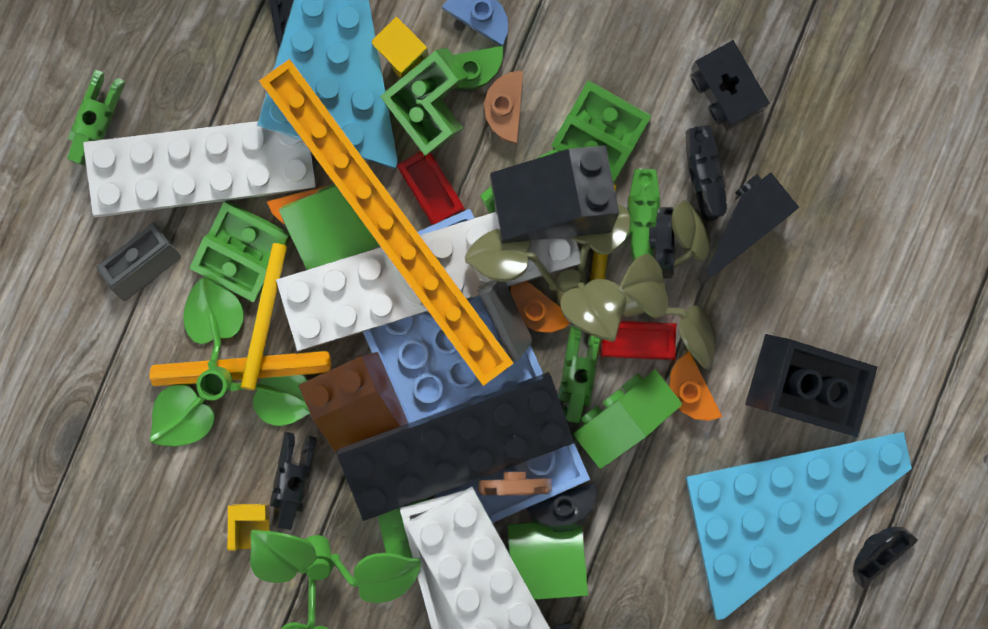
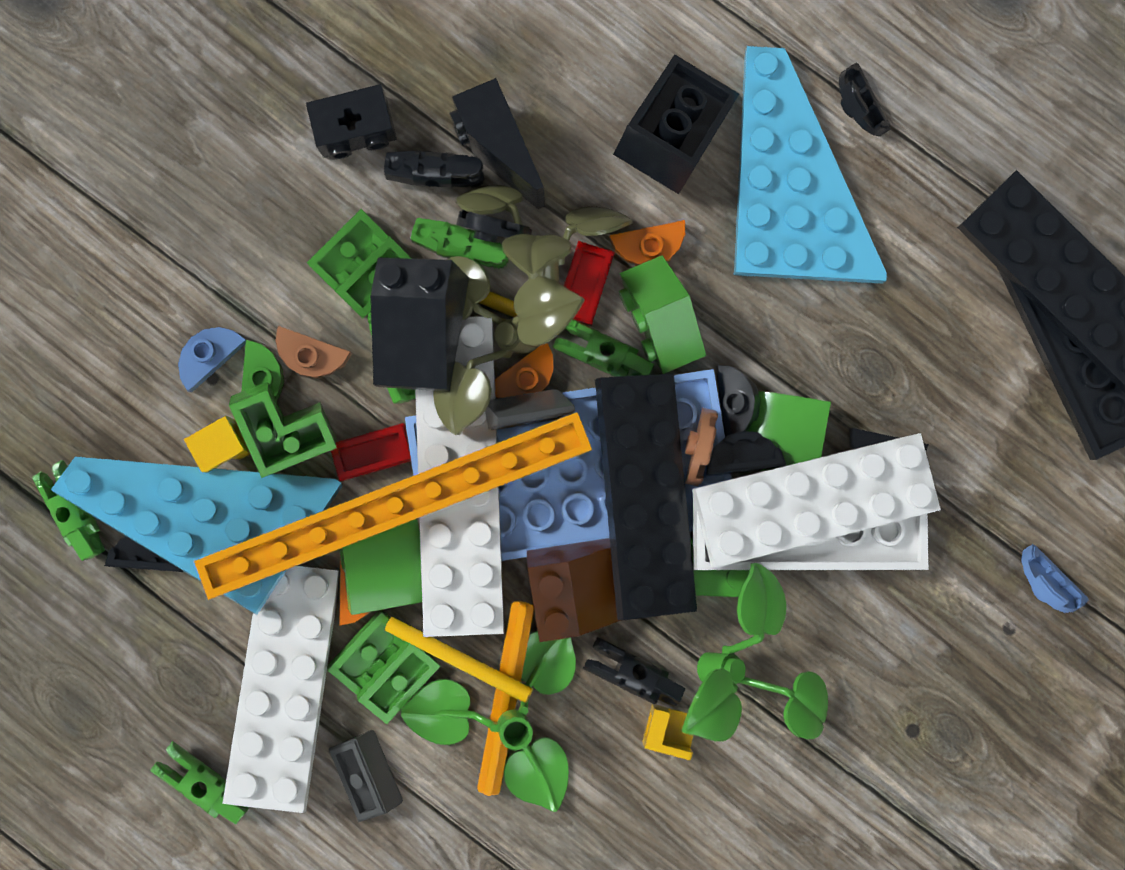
camera: 70 degrees left, 0 degrees up
none -> black plate [706,431,787,476]

